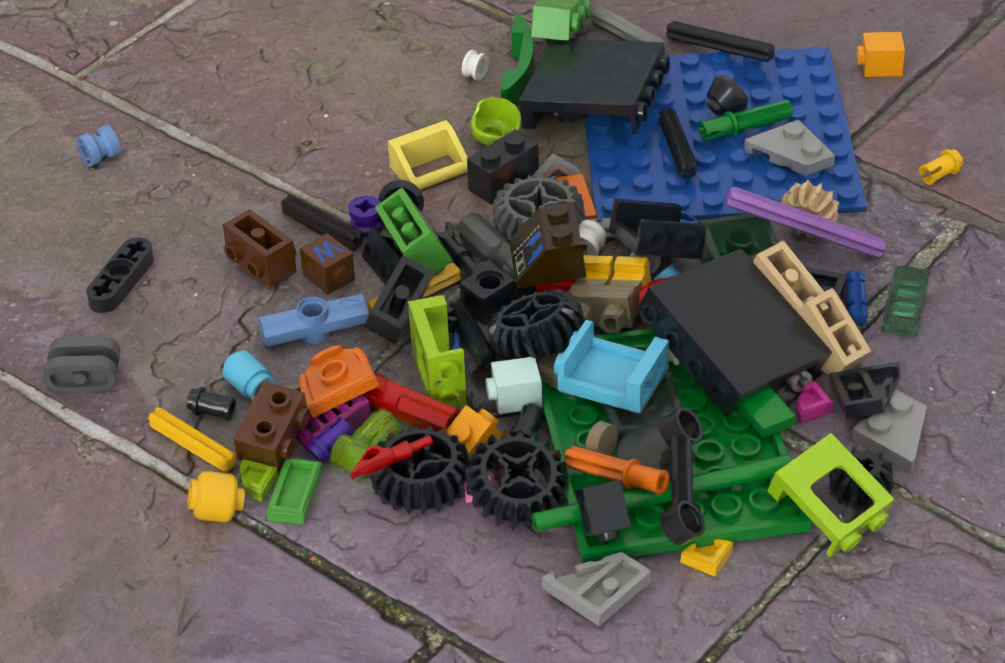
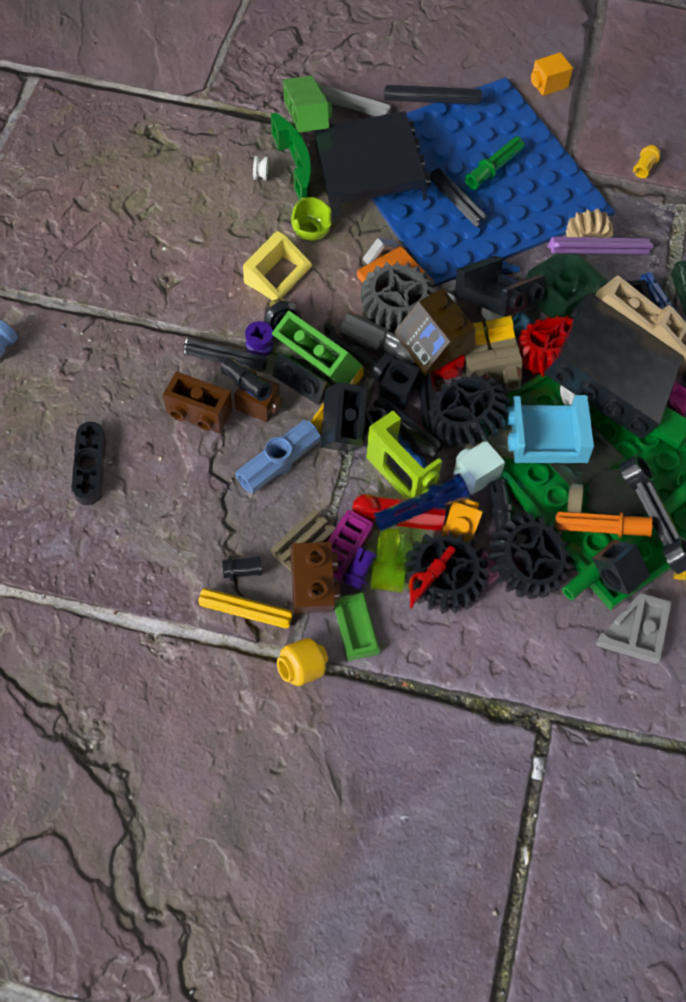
camera: 30 degrees left, 20 degrees up
dark grey brick [43,336,121,393] -> none
medium azure brick [222,350,275,400] -> none
lime tile [240,459,278,502] -> none
orange tile [299,345,380,418] -> none
black brick [467,129,539,205] -> none
black cone [706,75,748,117] -> none
light grey wing [744,120,835,176] -> none
none -> black pin [220,357,272,401]
none -> clear blue pin [374,473,470,532]

